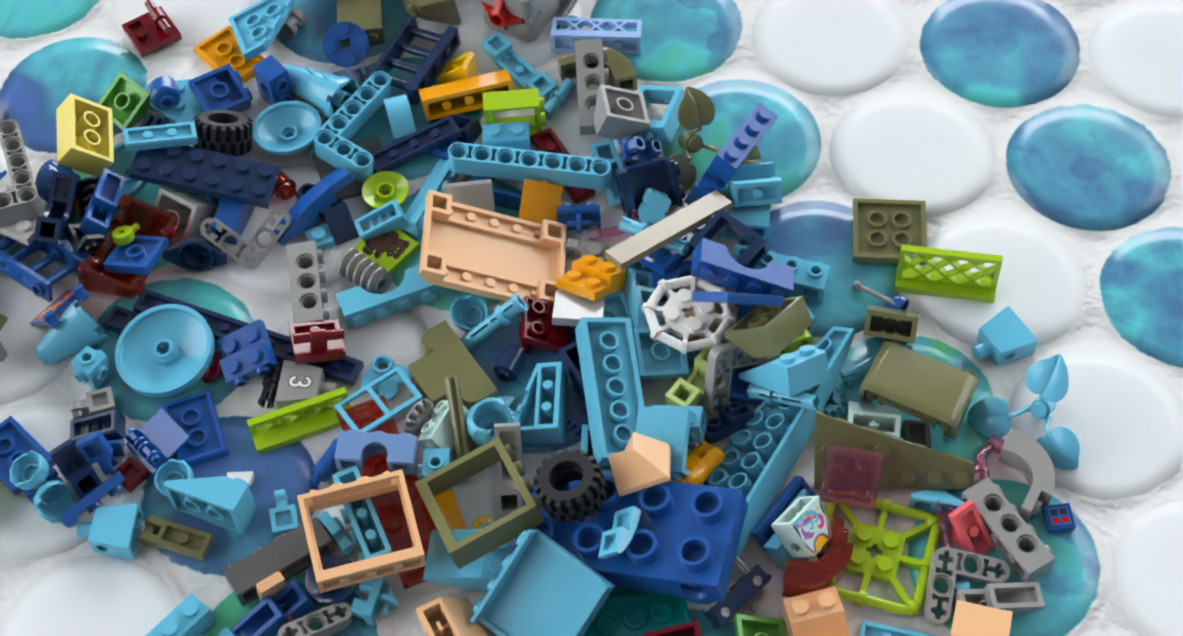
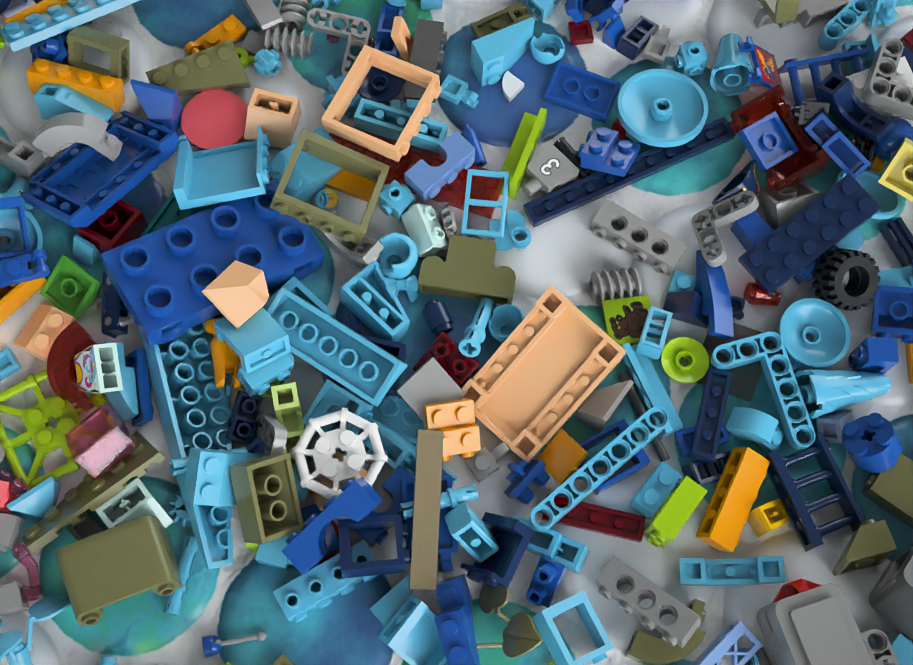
camera: 125 degrees right, 15 degrees up
dark blue tile [103,305,140,334] -> none
lime piece [111,223,140,246] -> none
medium azure tile [123,121,198,152] -> none
hinge [124,408,191,475] -> none
dark red plate [288,319,346,365] -> none
medium azure arch [336,264,440,330] -> none
olive axle [445,375,470,459] -> none
black tyre [534,448,608,524] -> none
medium azure pin [540,78,577,120] -> none
clear pink piece [588,209,638,241] -> none
light grey slope [593,84,650,140] -> none
medium azure slope [598,506,641,559] -> none
blue tile [692,291,784,306] -> none
olive brick [863,304,919,343] -> none

